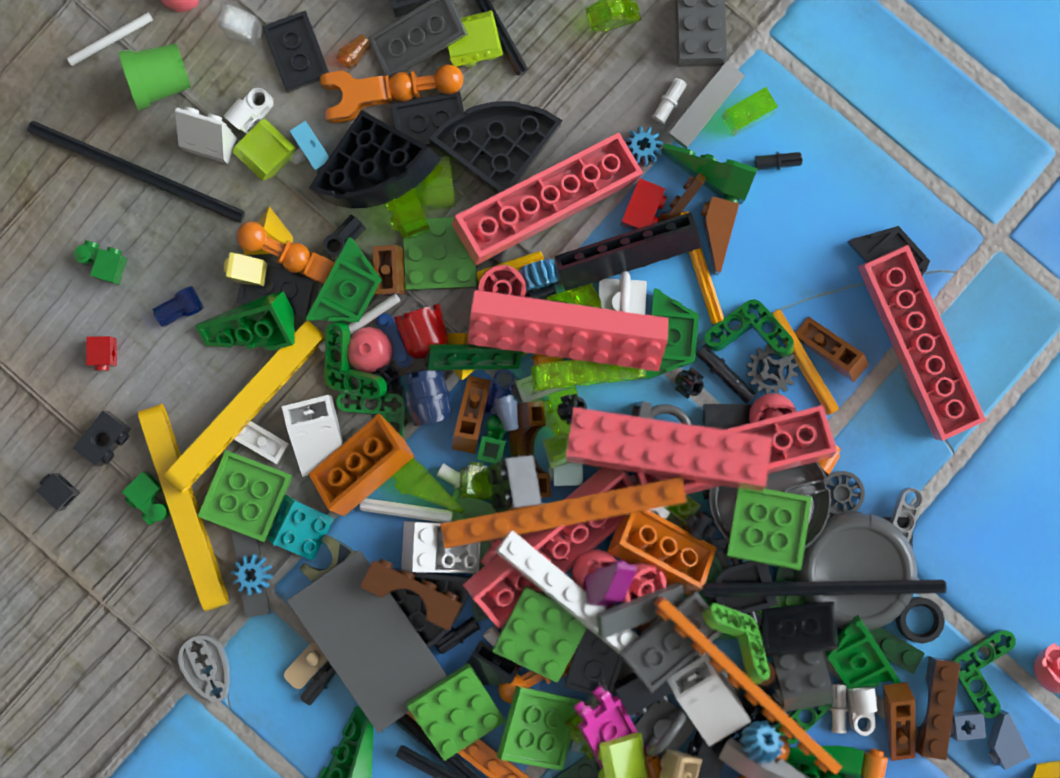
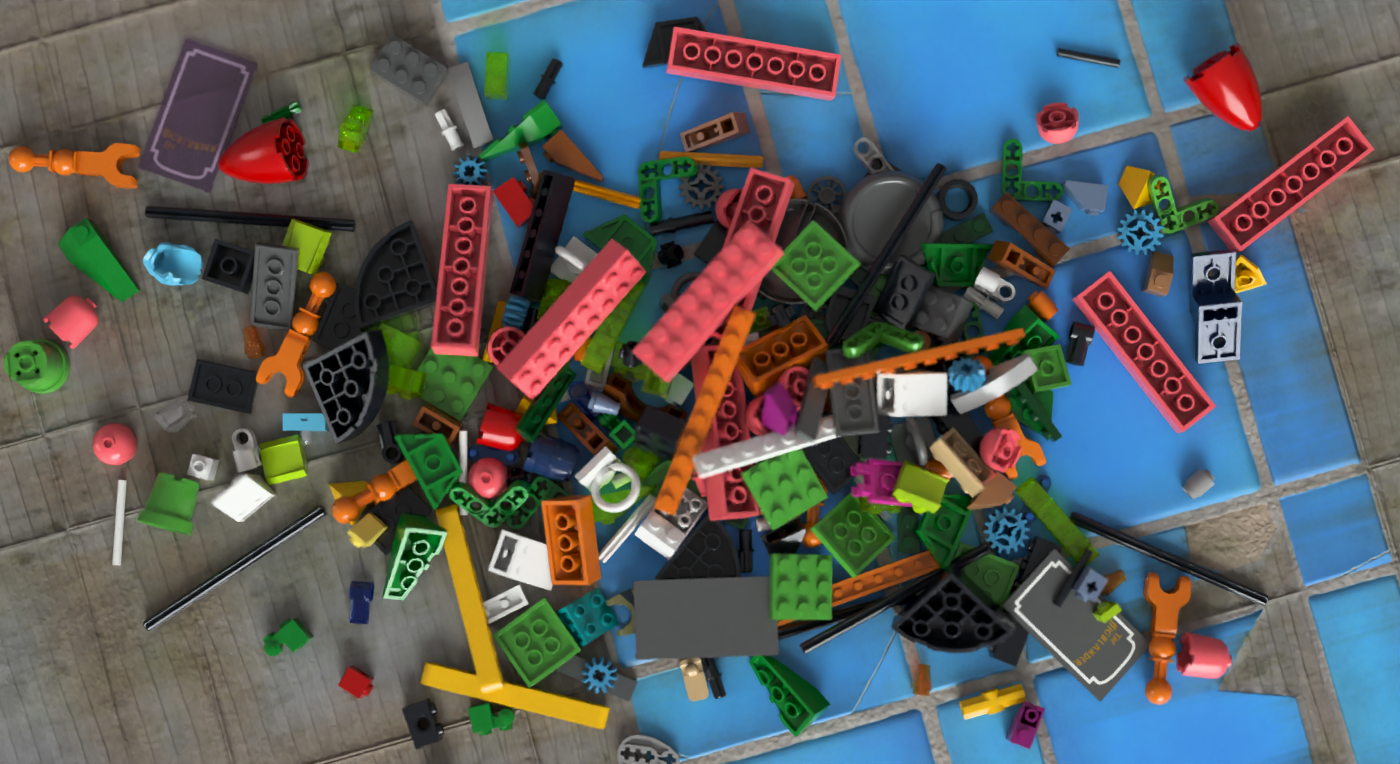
camera: 55 degrees left, 0 degrees up
reddish brown arch [360,558,462,631] -> none
none -> white brick [187,454,220,480]
none -> white tile [575,446,640,512]

